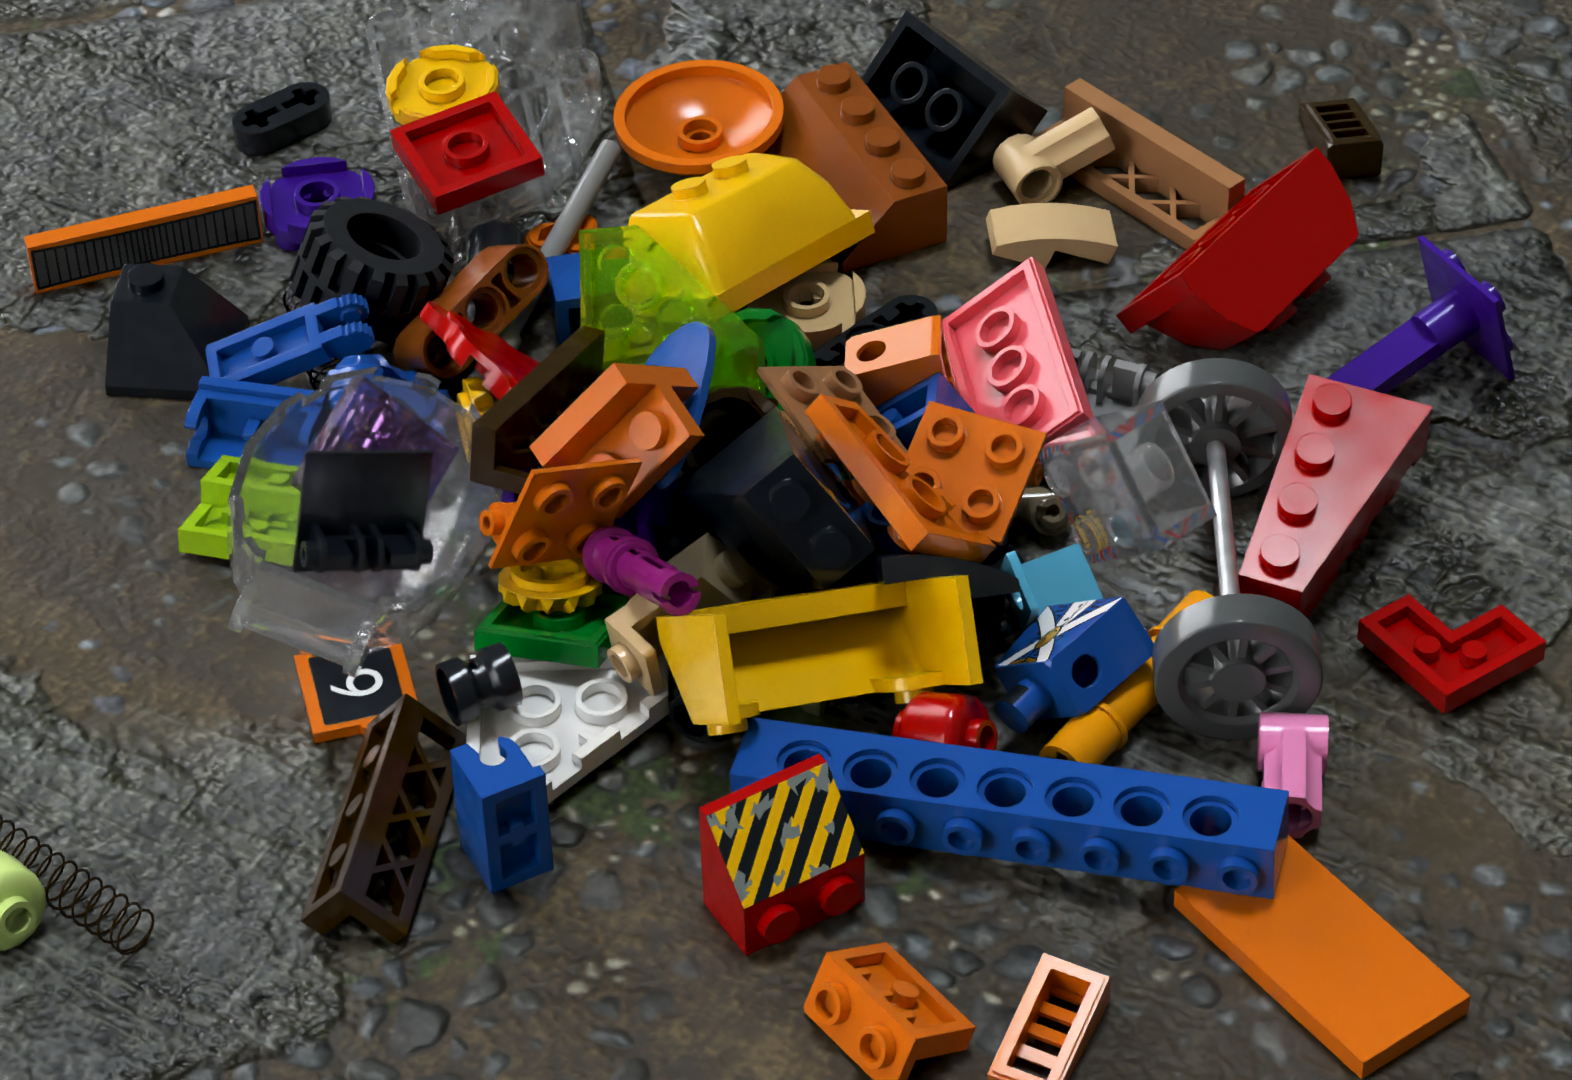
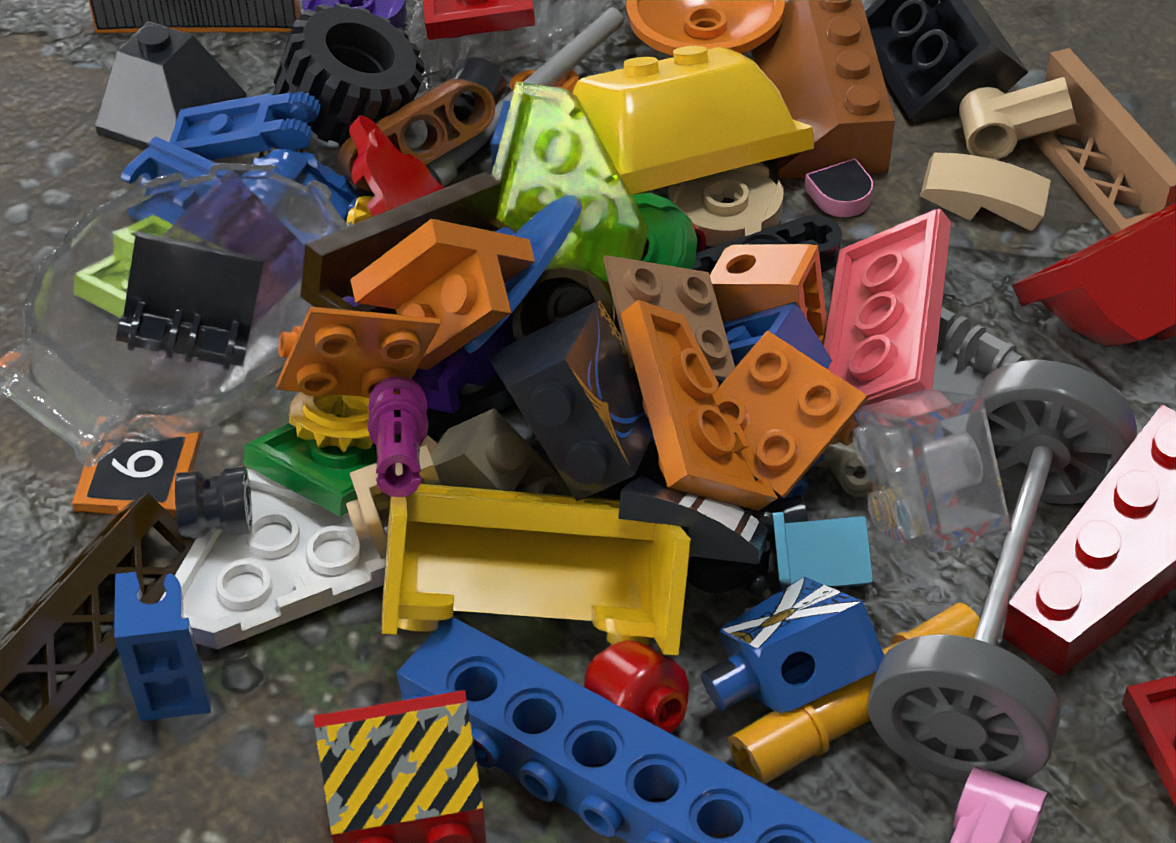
camera: 20 degrees right, 5 degrees up
none -> tile [805,158,873,217]

